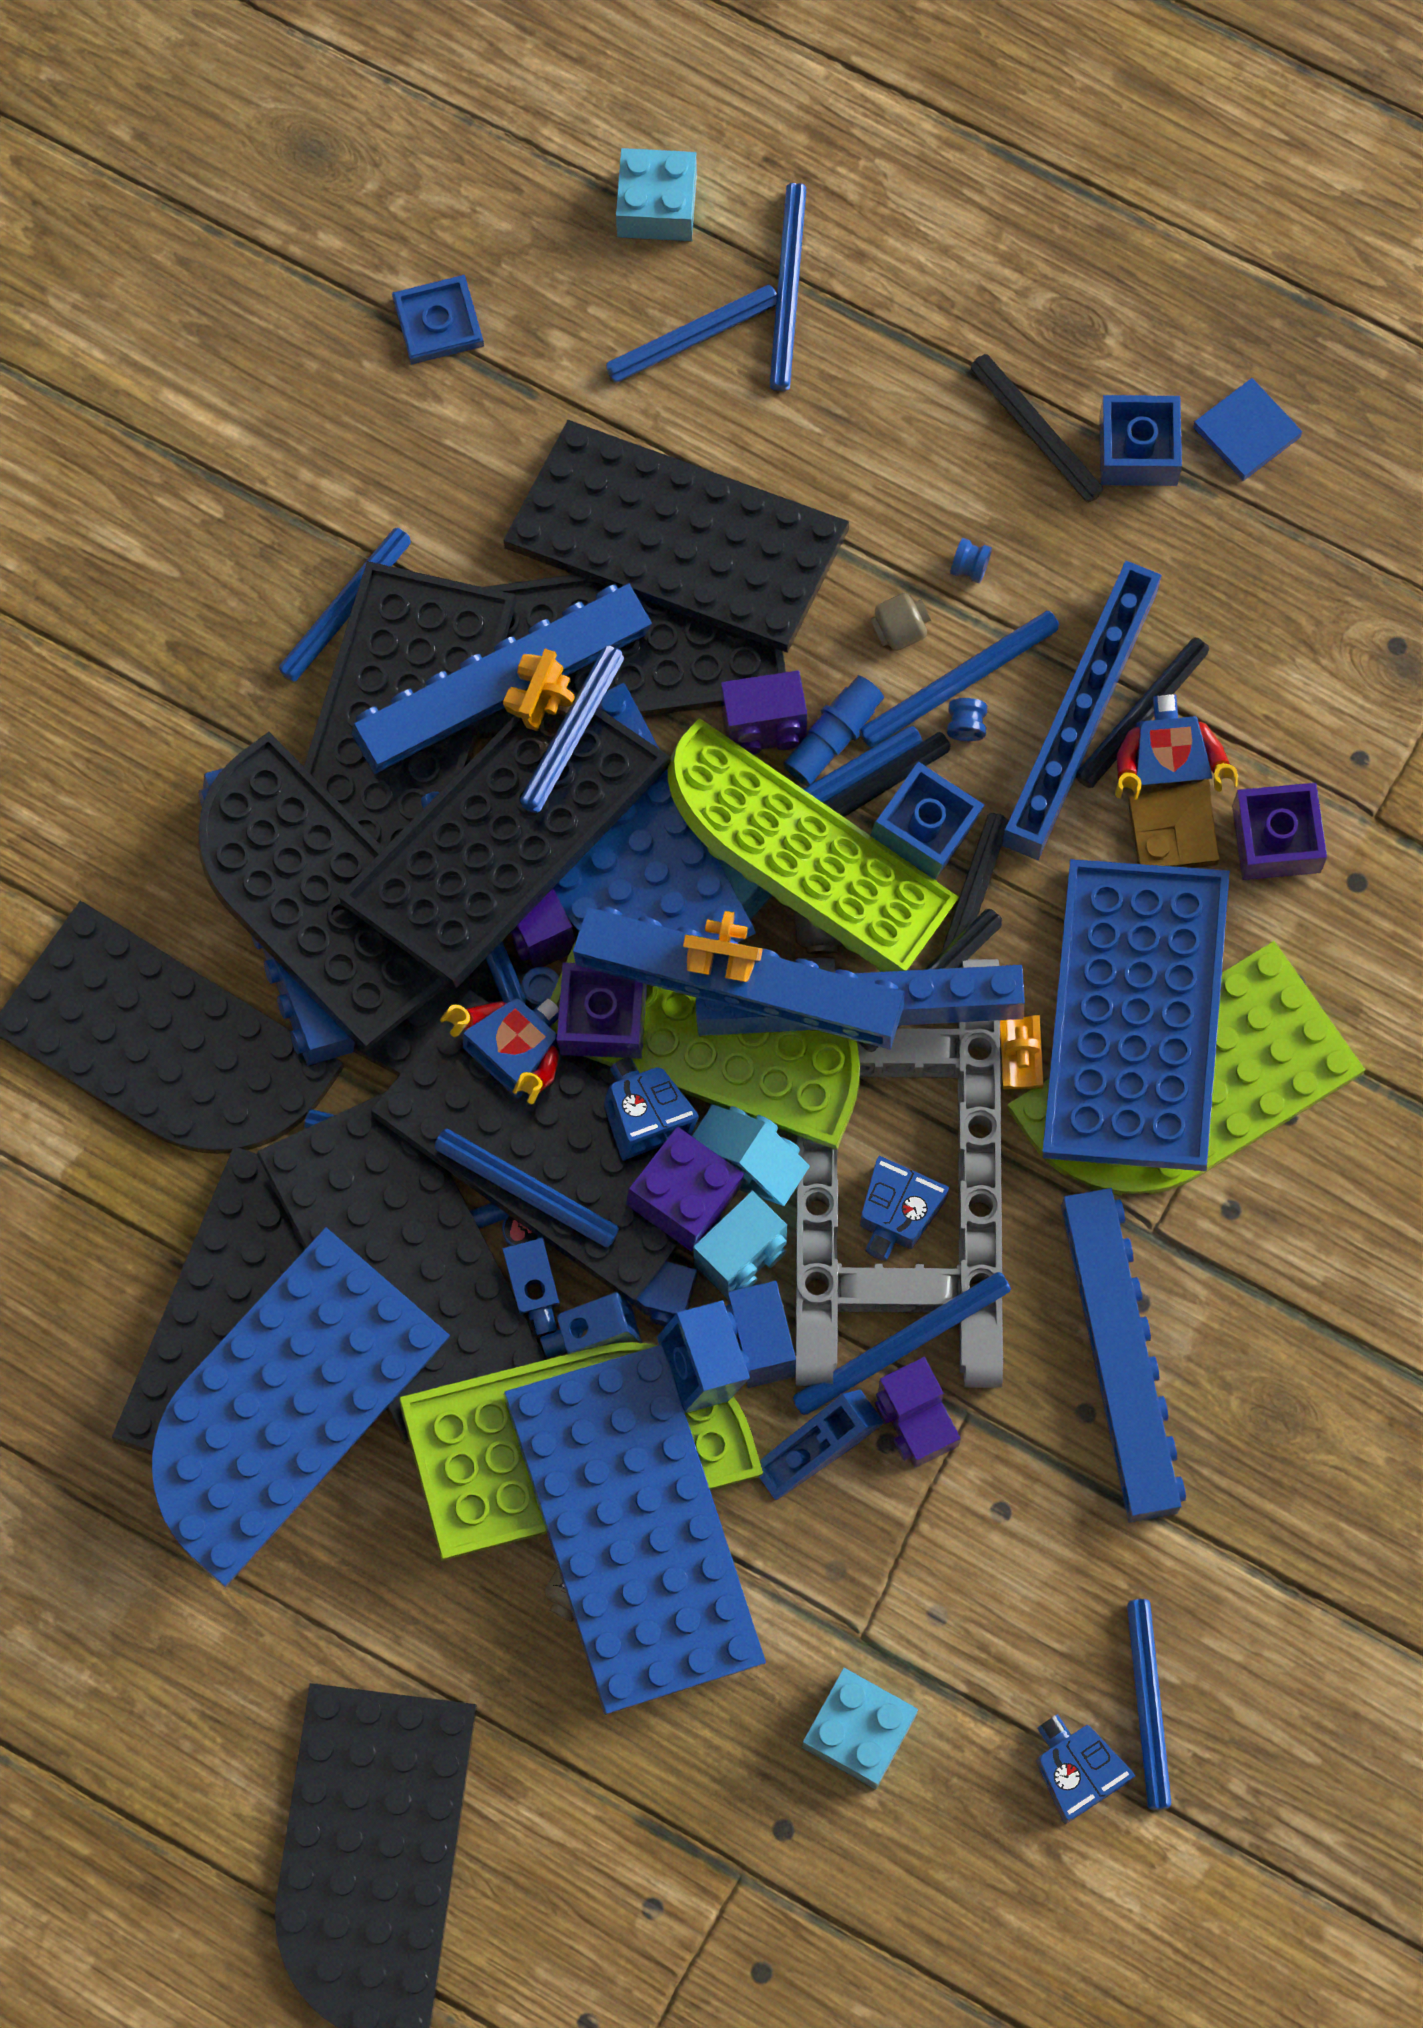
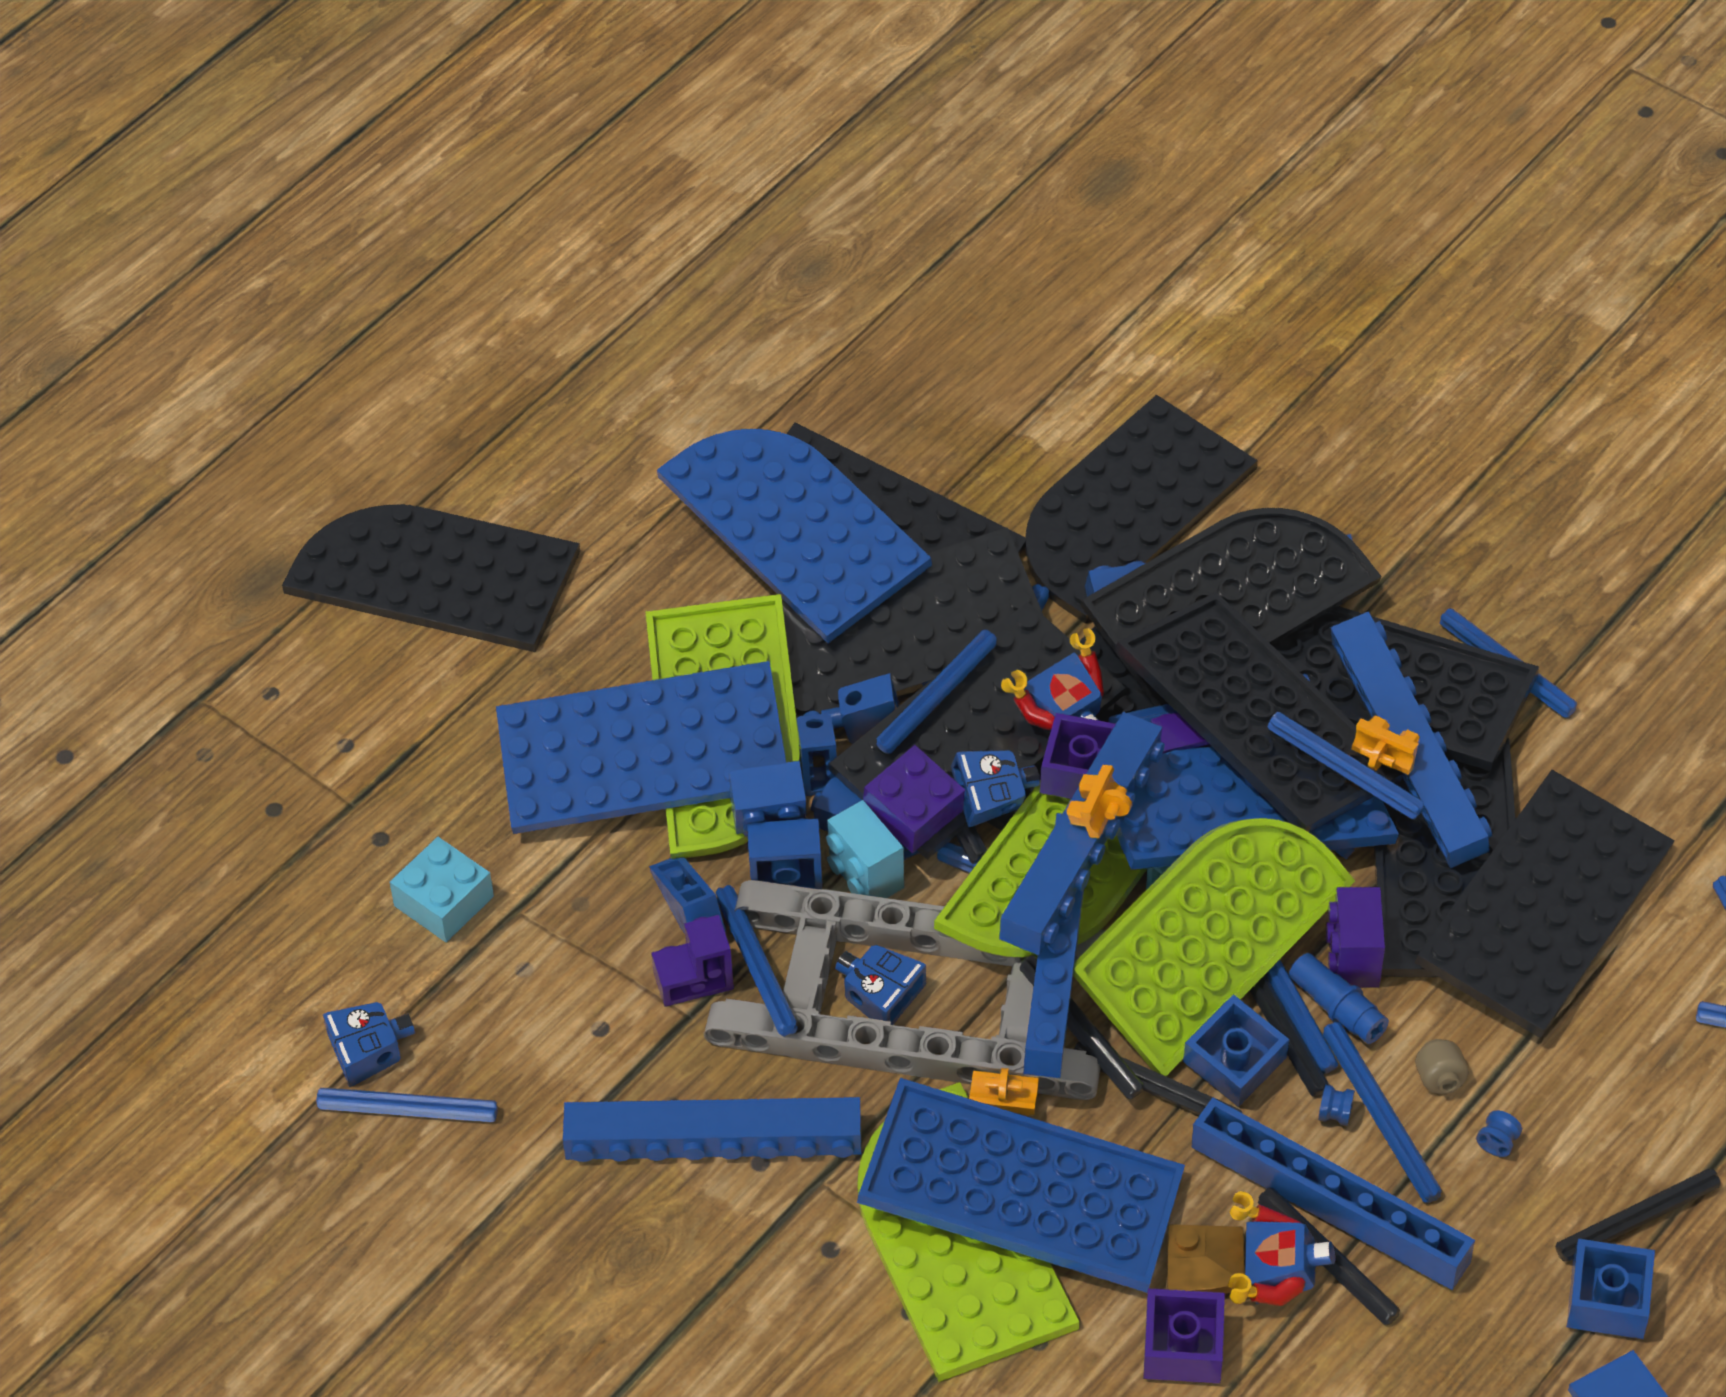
camera: 100 degrees right, 20 degrees down
medium azure brick [692,1105,810,1206] -> none

